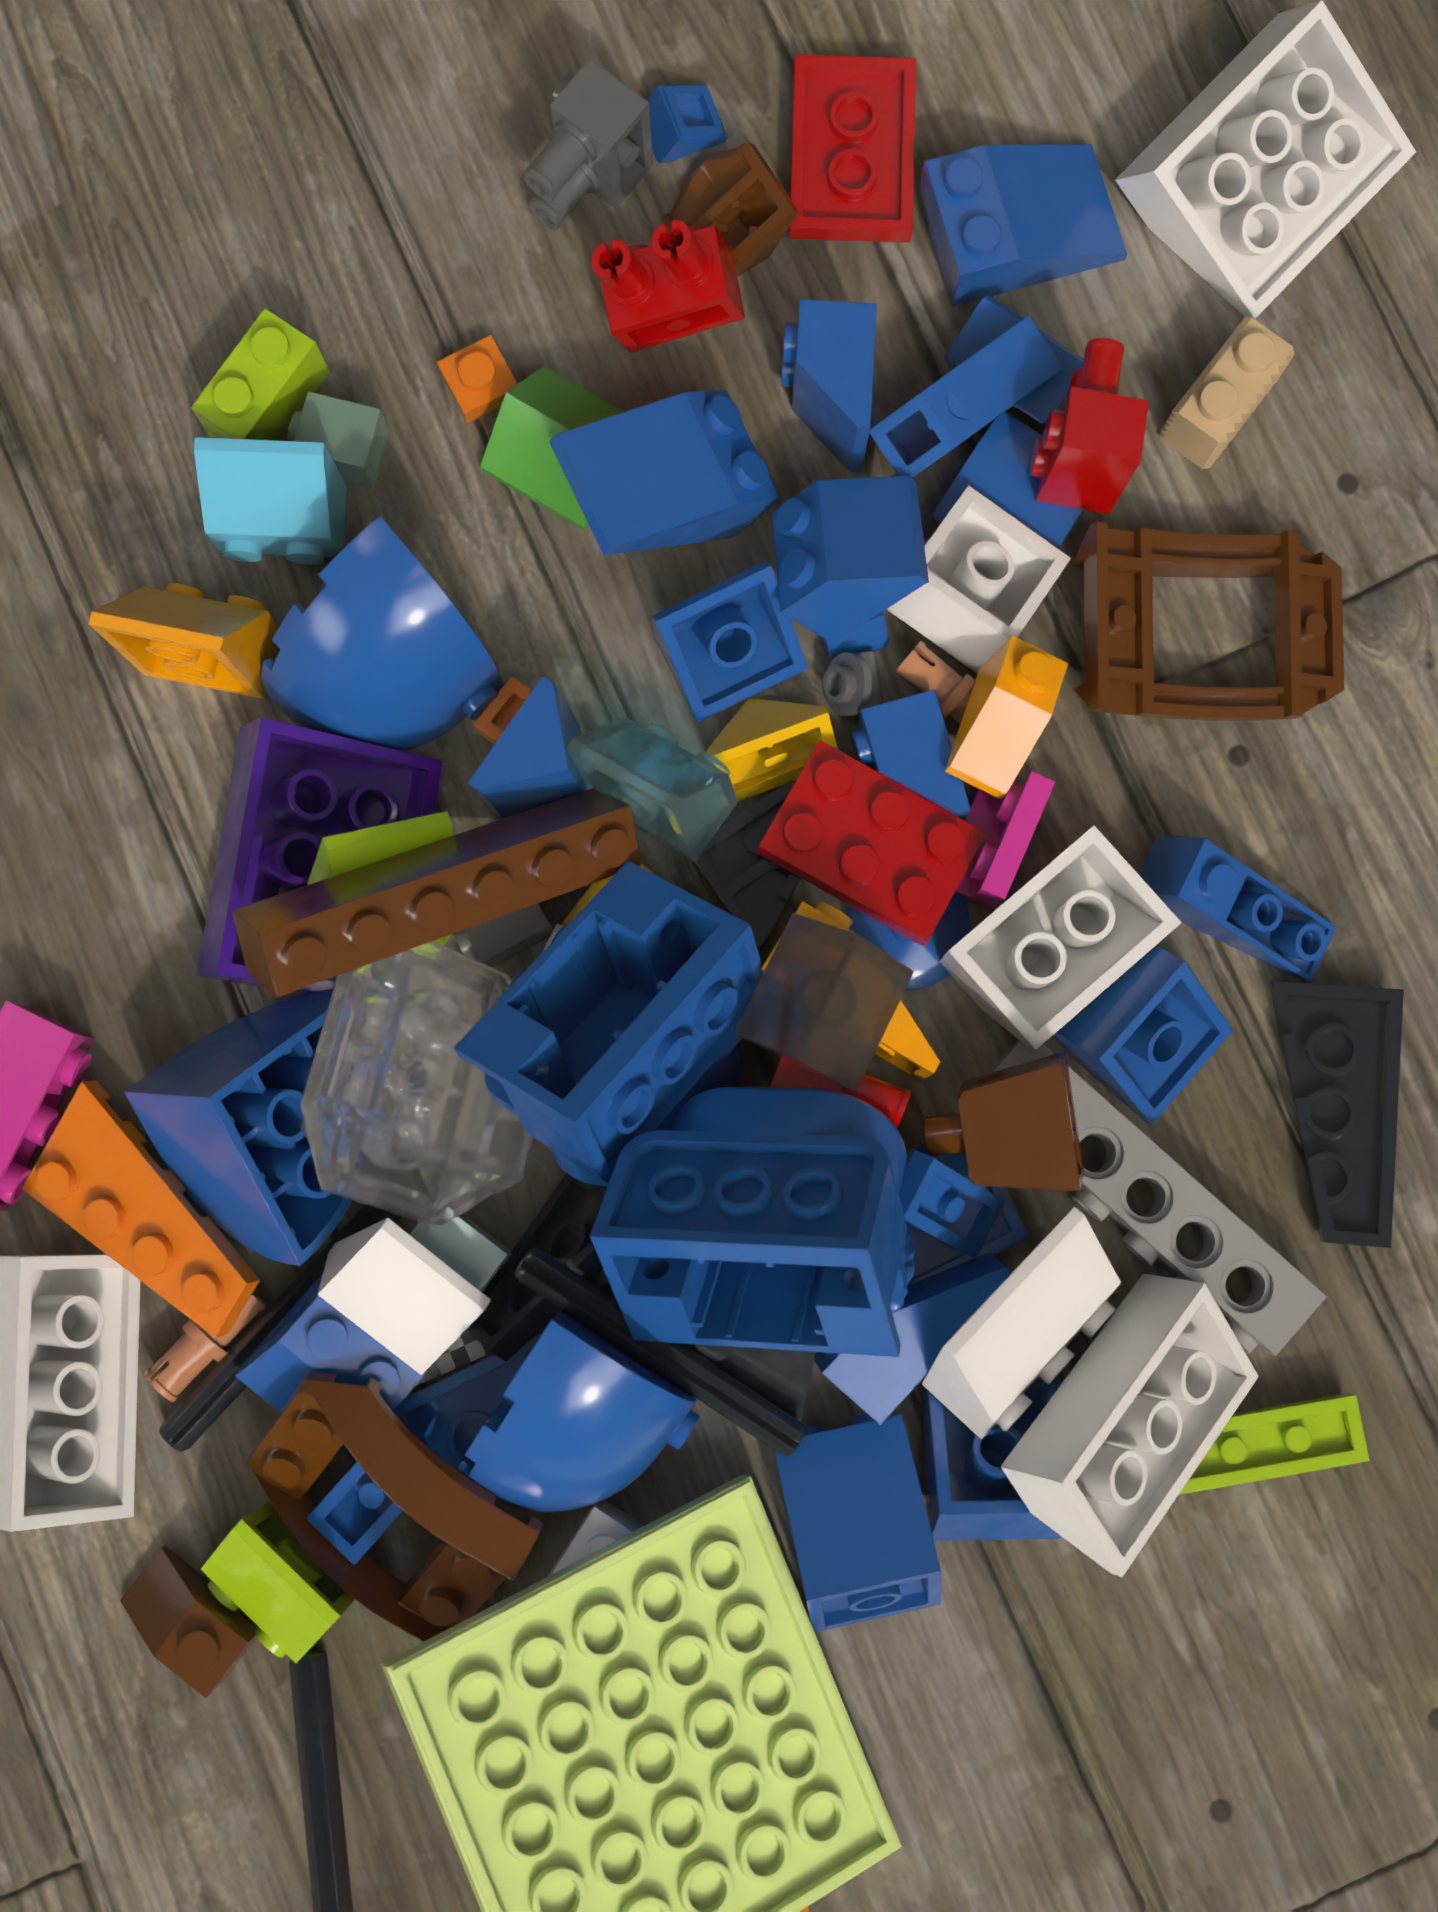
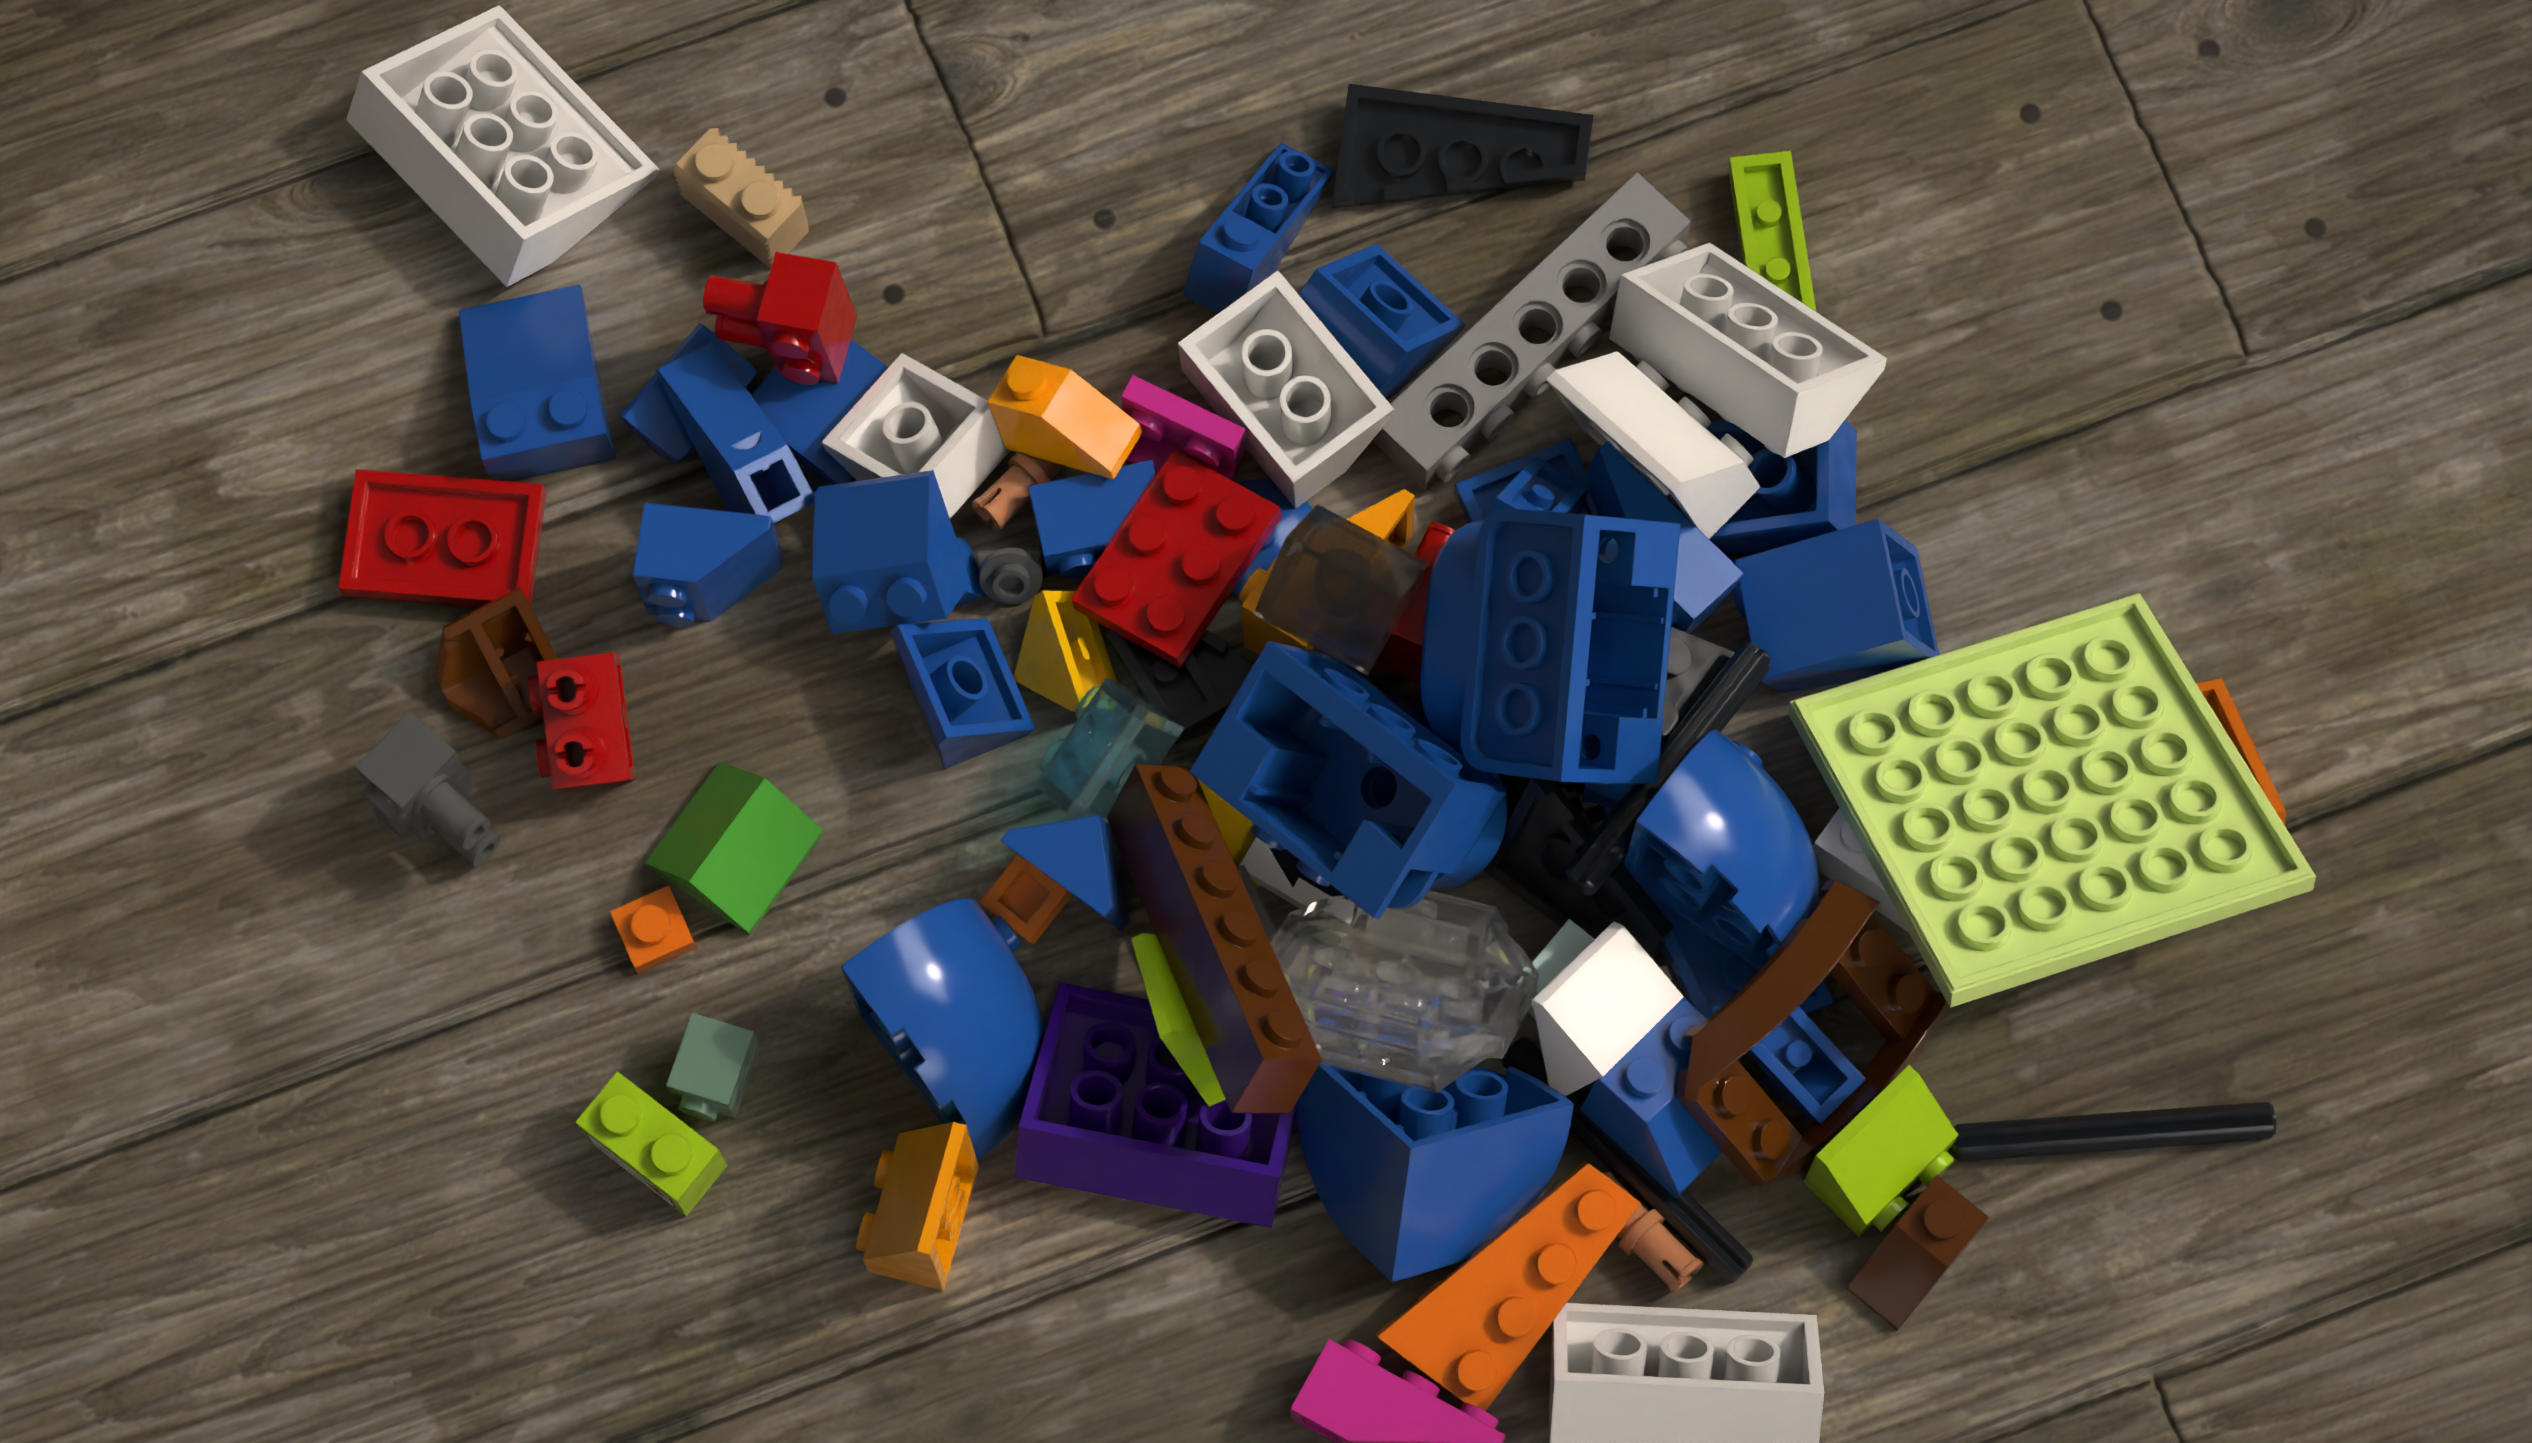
camera: 85 degrees left, 10 degrees down
medium azure slope [194,437,347,565] -> none
blue slope [549,390,780,556] -> none
blue slope [647,85,728,163] -> none
reddish brown torso [924,1052,1084,1191] -> none
reddish brown wedge [1071,521,1344,721] -> none

